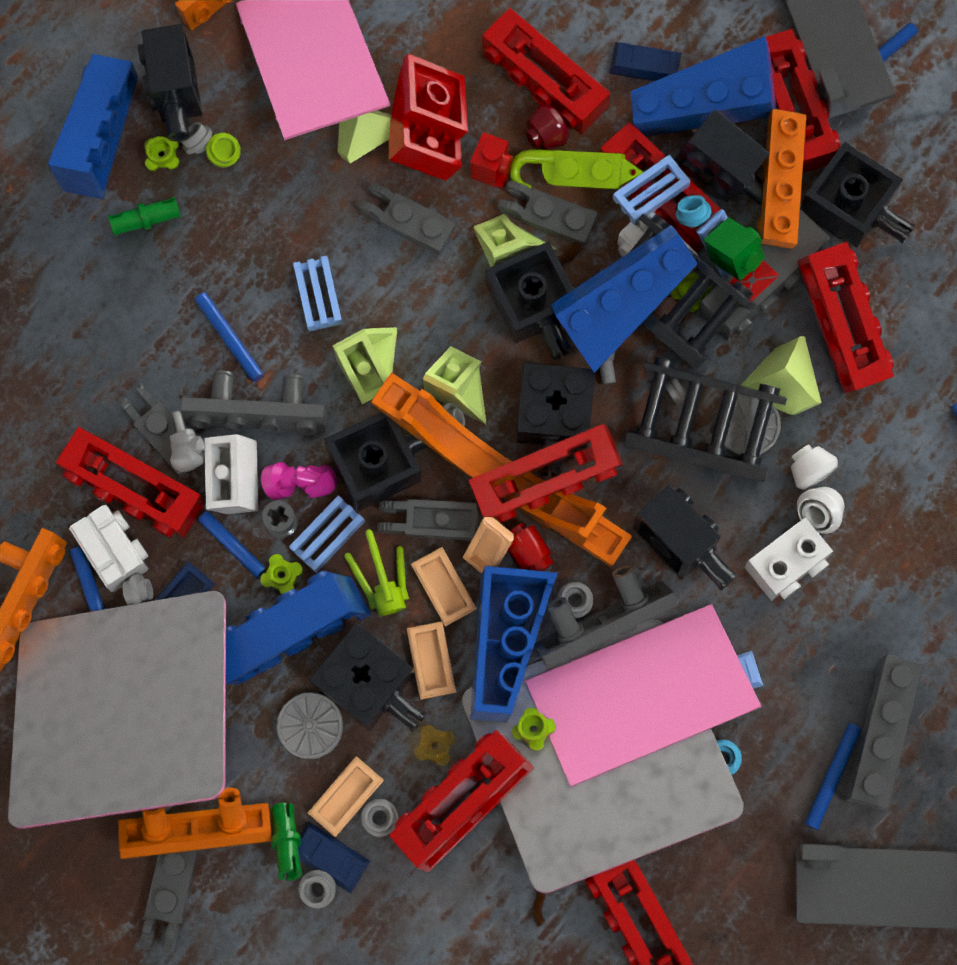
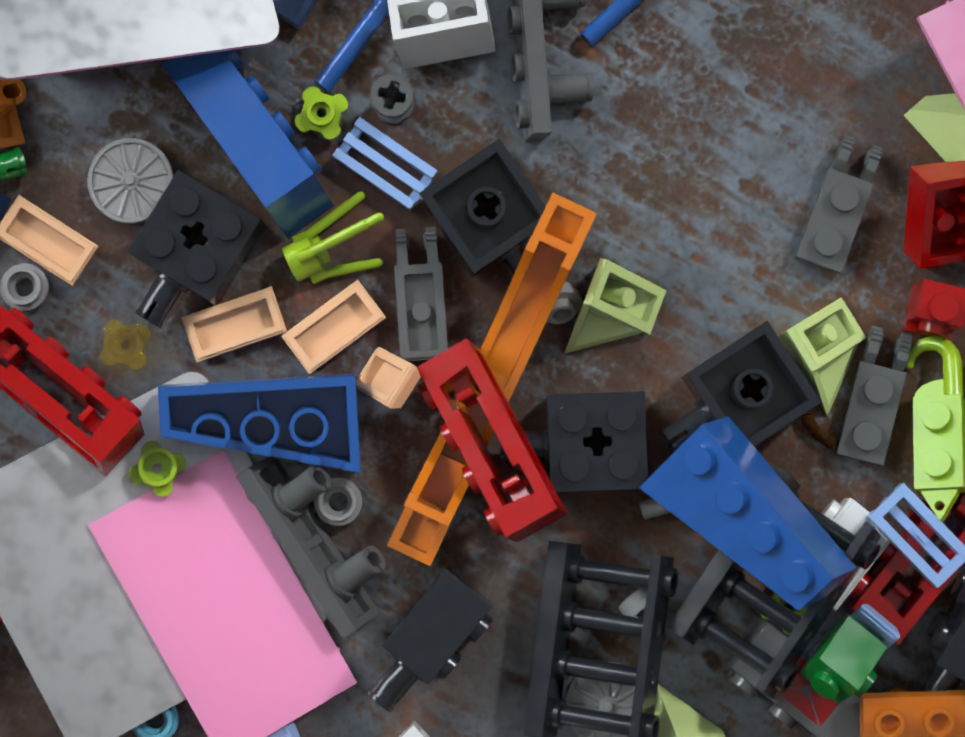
camera: 80 degrees right, 10 degrees up
dark pink arm [261,462,338,500] -> none
light blue tile [293,255,343,331] -> none
yellowish green slope [332,327,397,404] -> none
red brick [508,523,554,571] -> none
medium azure plate [676,195,712,227] -> none

